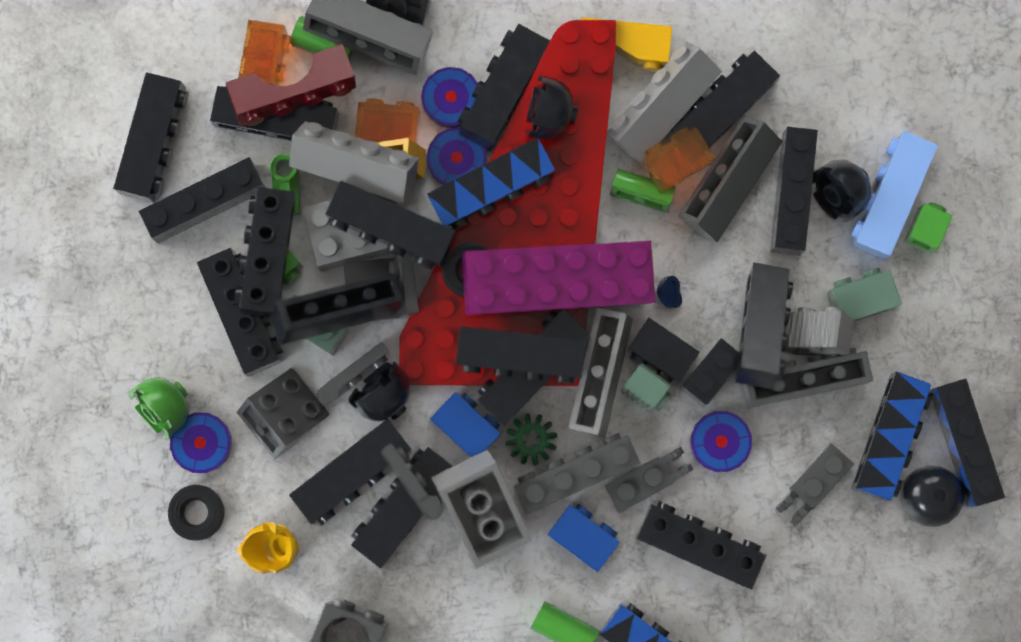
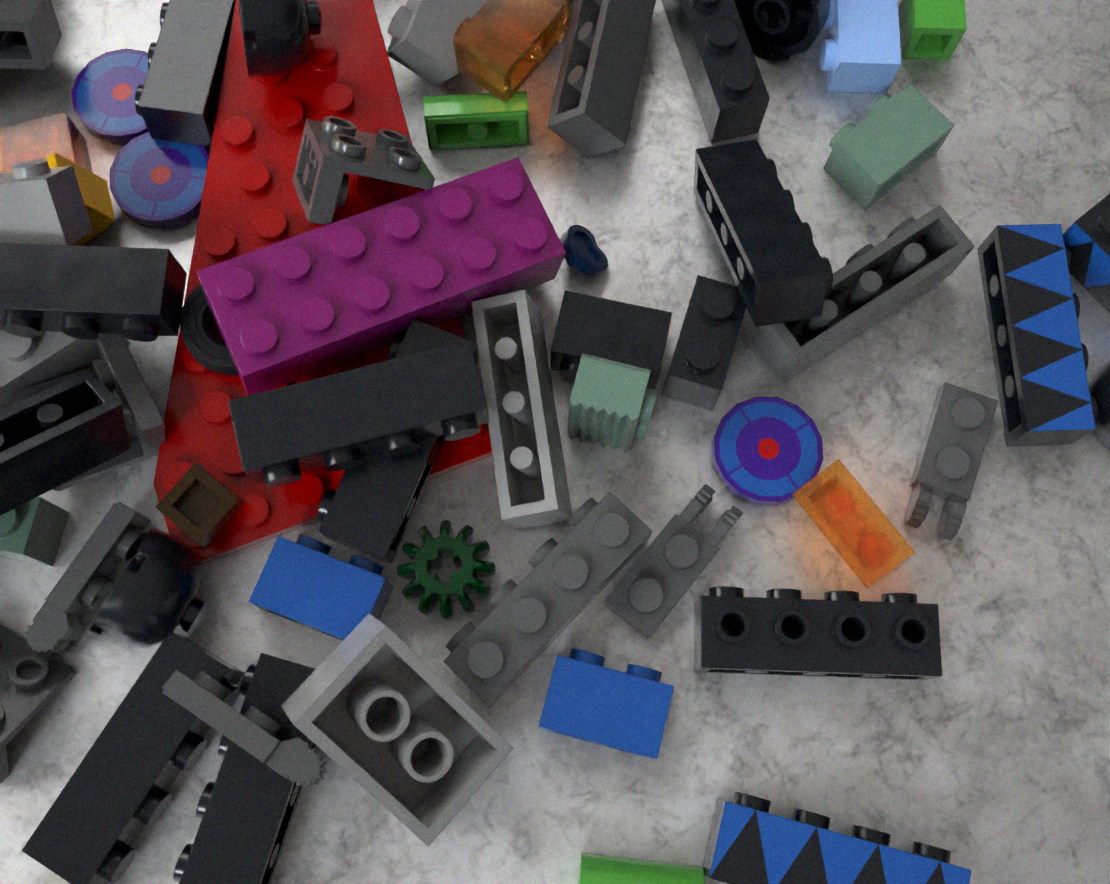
camera: 25 degrees left, 10 degrees down
brick [427,137,555,230] -> none
light grey brick [784,307,854,355] -> none
none -> dark brown plate [155,462,245,547]
none -> dark grey bracket [292,116,435,225]
none -> clear orange brick [792,459,917,589]

